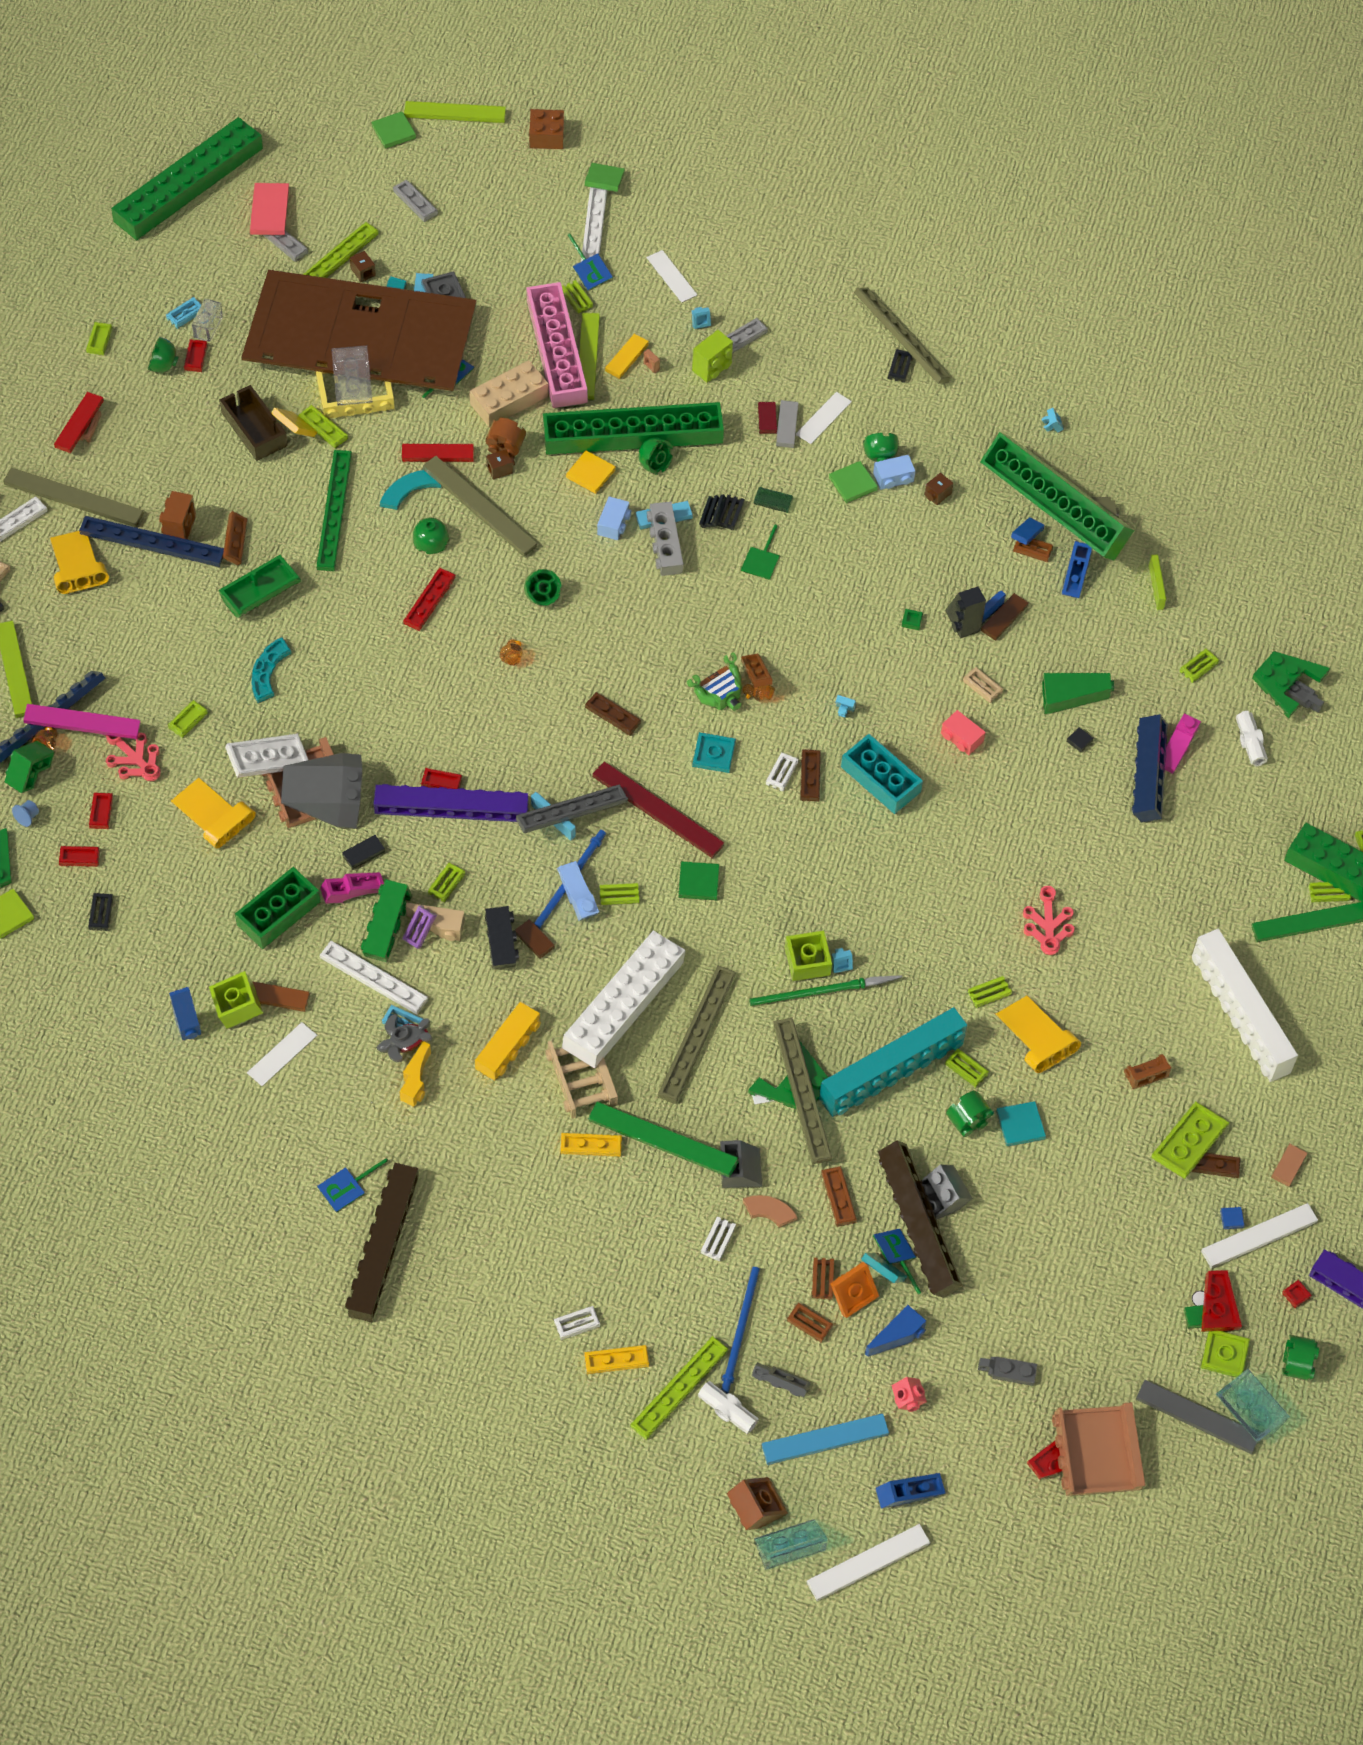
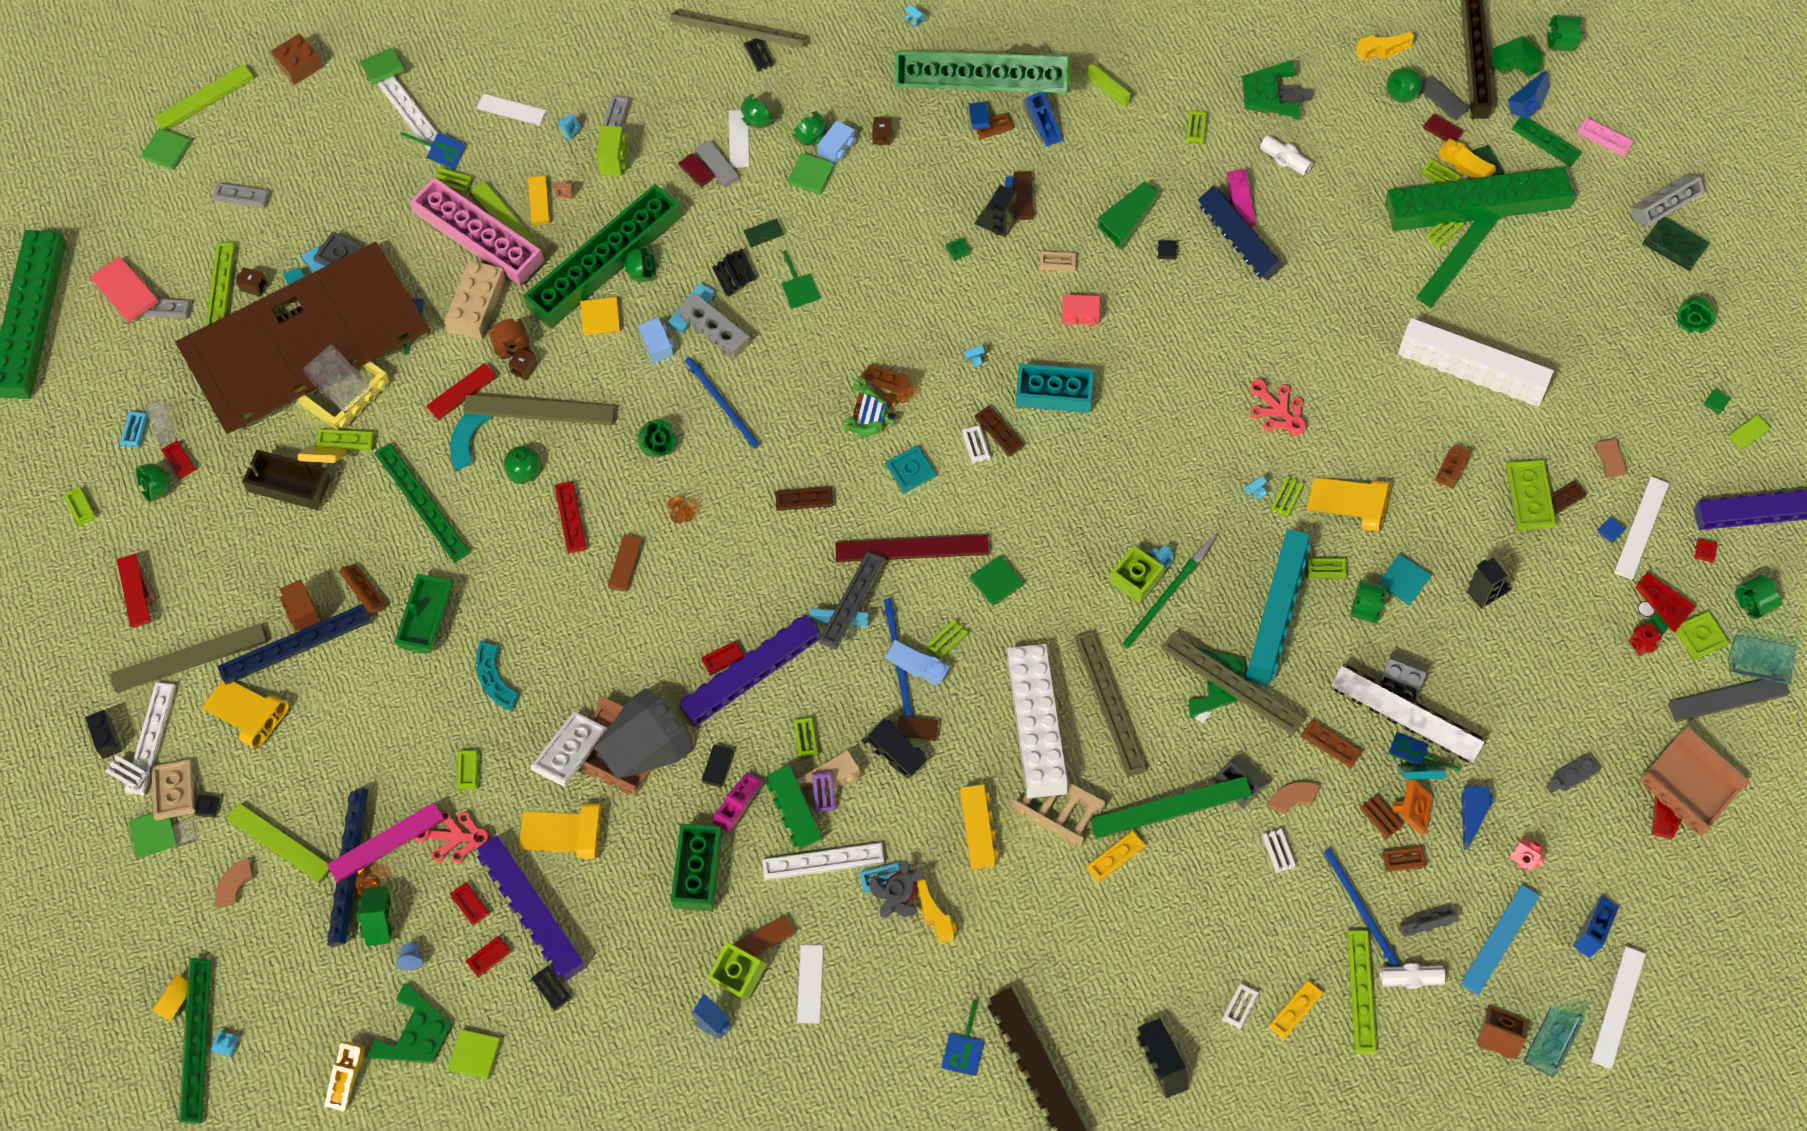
camera: 35 degrees left, 5 degrees up
none -> dark purple brick [476,835,586,982]
none -> dark orange tile [608,535,643,592]
none -> blue bar [685,357,760,449]
none -> green cylinder [741,93,775,129]
none -> black wedge [1136,1018,1189,1099]
none -> medium azure tile [1243,476,1267,499]
none -> black wedge [1467,558,1512,609]
none -> red brick [1629,623,1662,657]

